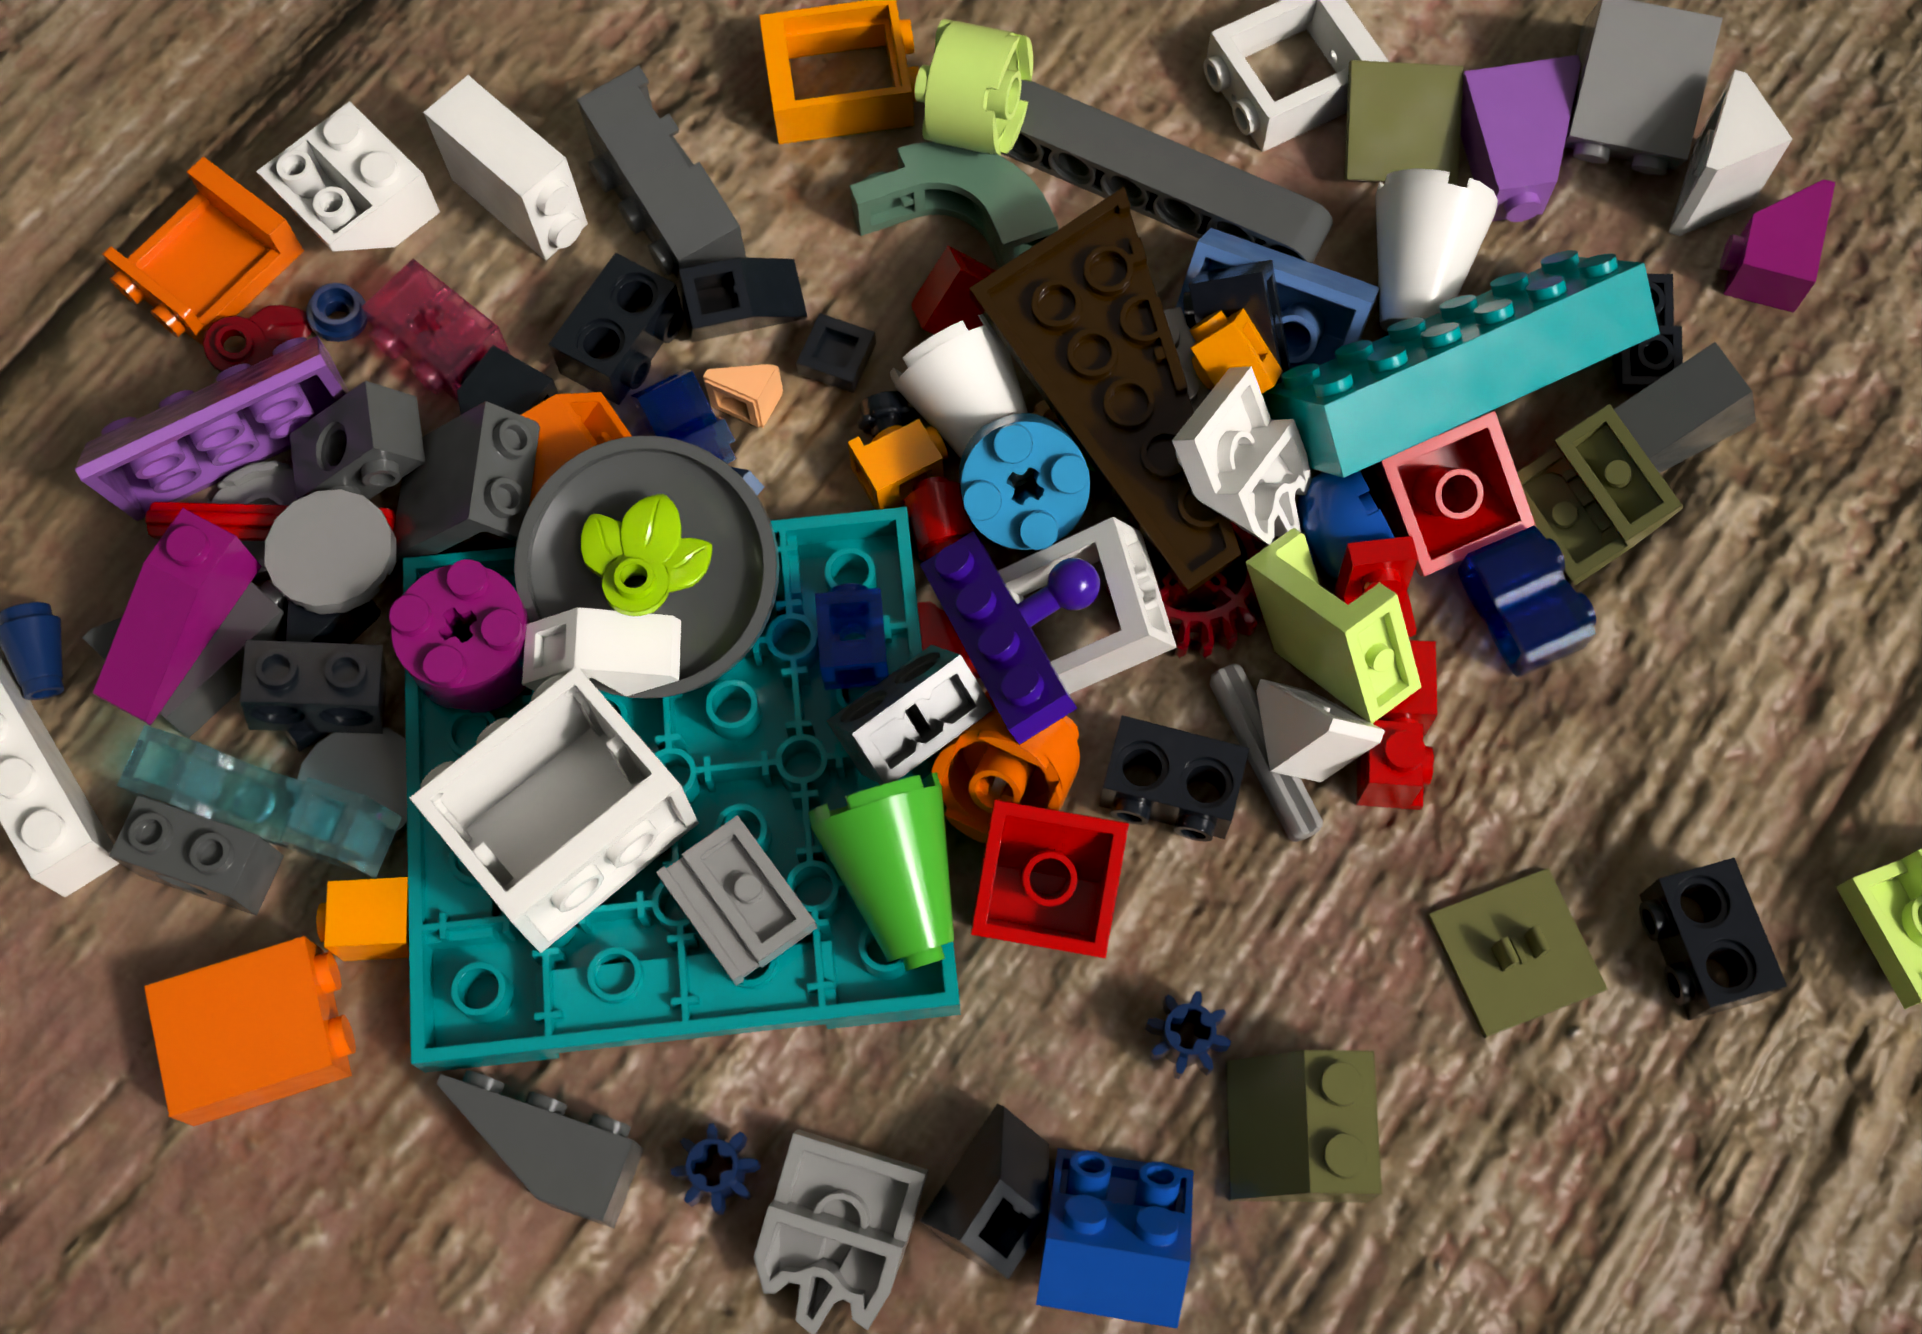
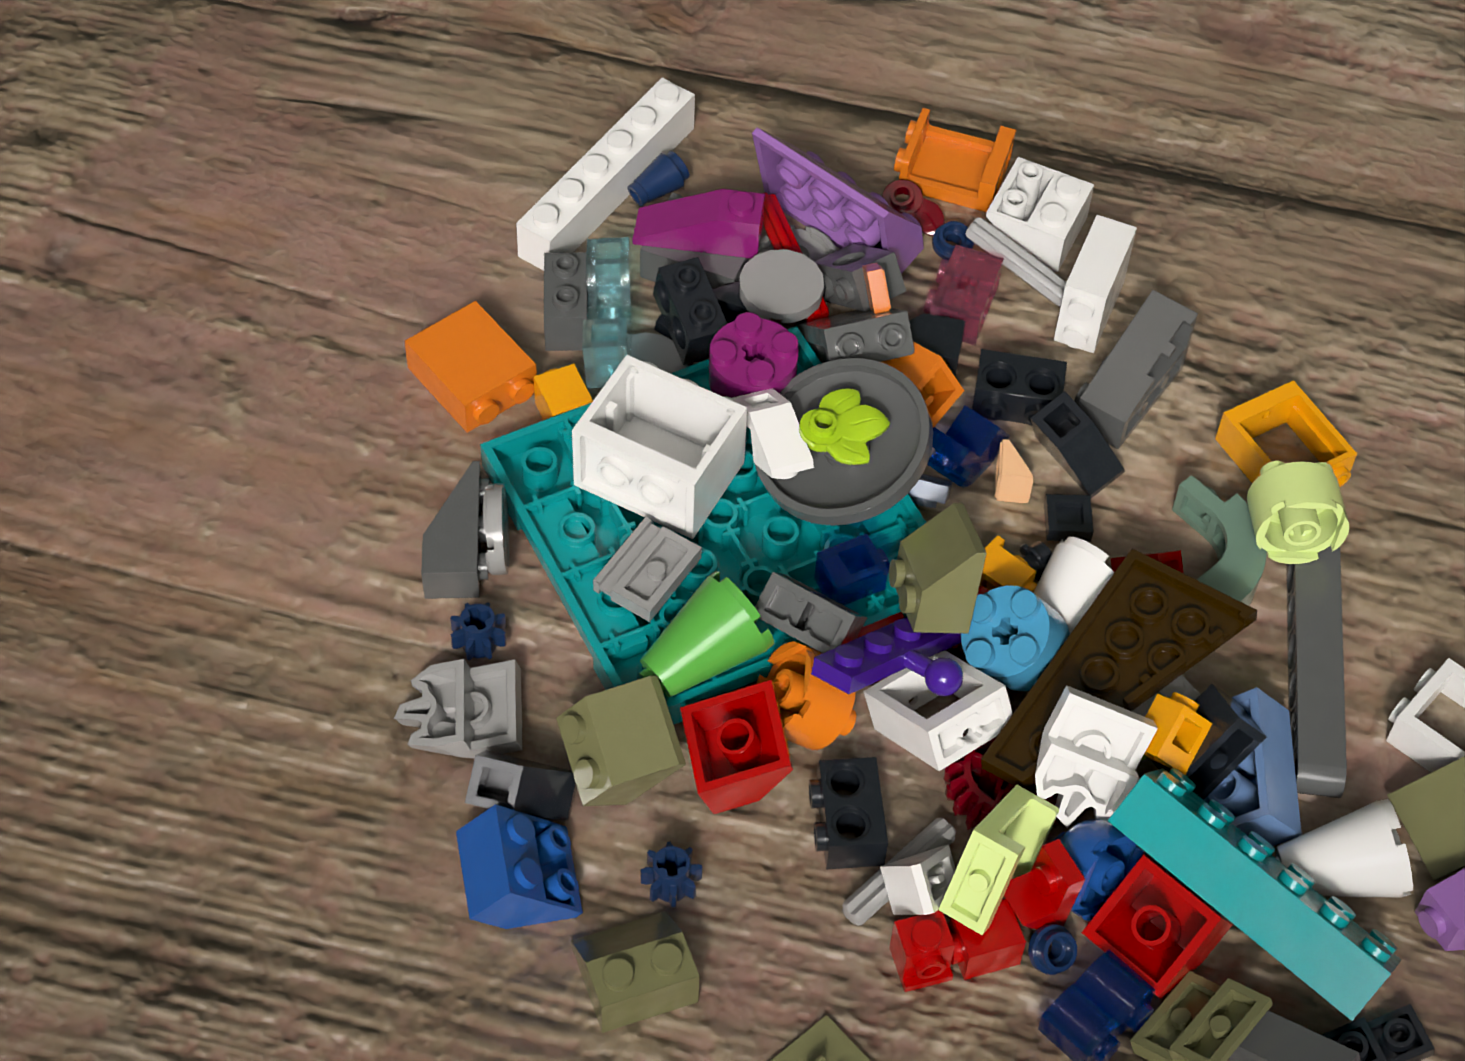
camera: 65 degrees right, 15 degrees down
none -> light grey tile [483,483,509,575]
none -> olive slope [556,676,686,806]
none -> tile [862,263,891,314]
none -> olive slope [889,503,987,634]
none -> light grey axle [965,217,1067,307]
none -> dark blue plate [1028,924,1077,975]

